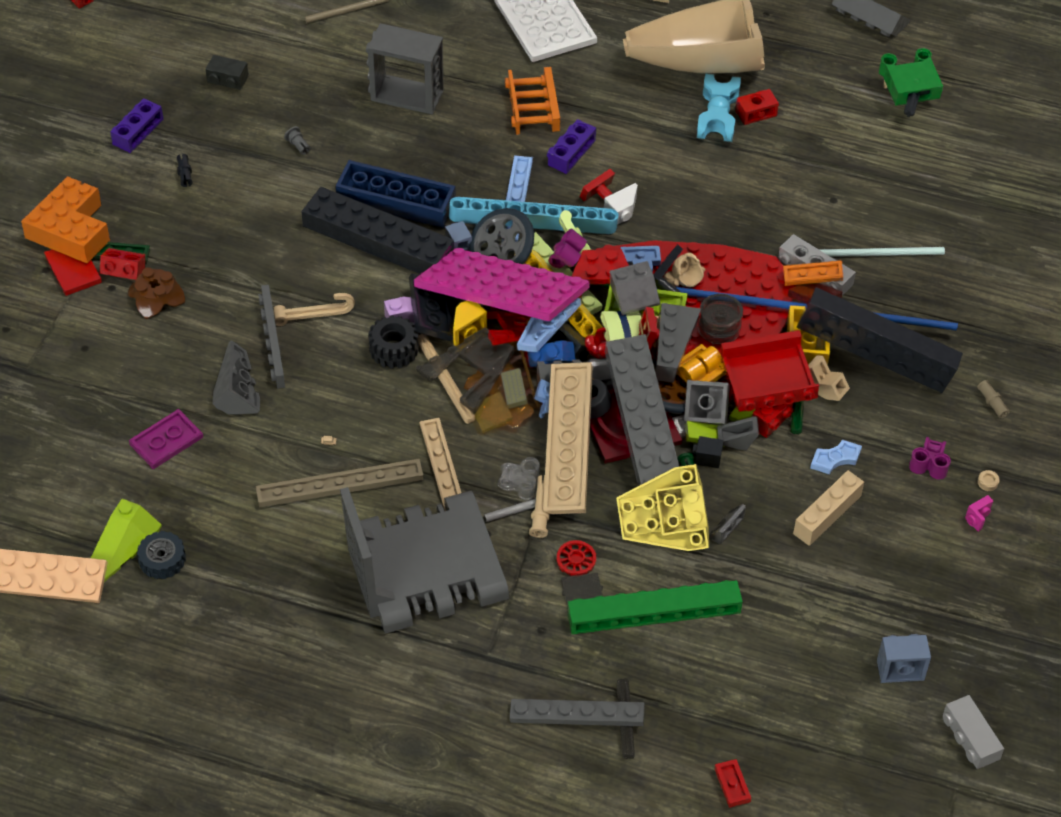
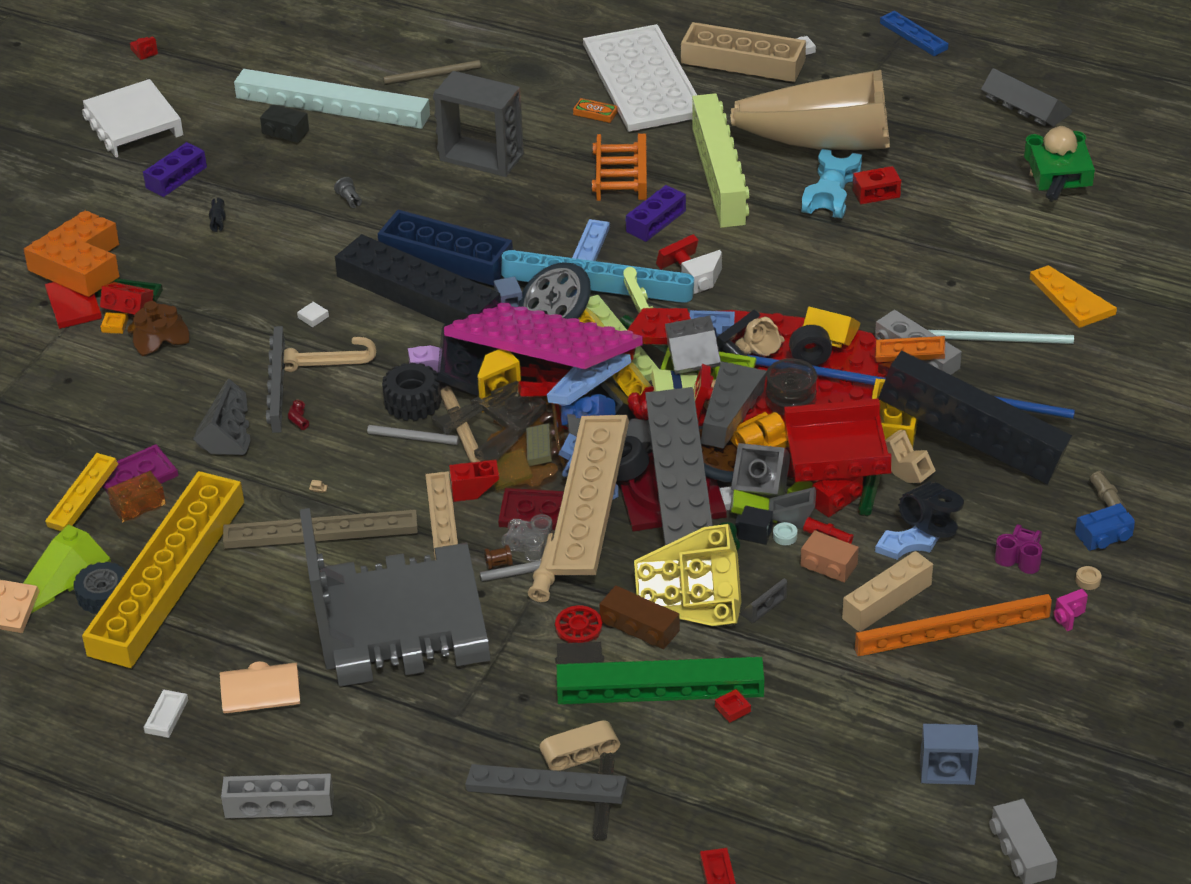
camera: 10 degrees right, 10 degrees down
magenta piece [548,228,587,268] -> none
none -> yellow plate [45,453,118,531]
none -> white panel [82,79,183,157]
none -> yellow brick [82,471,244,668]
none -> light orange tile [101,313,128,334]
none -> clear orange brick [107,471,166,522]
none -> white tile [144,690,188,738]
none -> light nougat panel [220,662,300,713]
none -> light grey brick [221,774,334,818]
none -> light aqua brick [234,69,430,129]
none -> dark red arm [288,399,309,430]
none -> white tile [297,302,329,327]
none -> light grey bar [367,425,459,445]
none -> red slope [449,460,499,502]
none -> reddish brown bush [484,545,513,570]
none -> dark red tile [498,488,564,530]
none -> tan beam [539,720,620,771]
none -> orange tile [573,98,618,123]
none -> reddish brown brick [599,585,680,650]
none -> yellowish green brick [692,93,749,228]
none -> red plate [715,689,751,723]
none -> light aqua tile [773,522,797,545]
none -> black tyre [789,325,832,366]
none -> nougat brick [801,530,859,583]
none -> yellow slope [803,306,861,348]
none -> red pin [803,517,854,544]
none -> orange tile [855,594,1052,656]
none -> black piece [898,481,964,538]
none -> light orange wing [1030,265,1117,328]
none -> tan hair [1043,126,1078,156]
none -> blue brick [1075,503,1135,551]

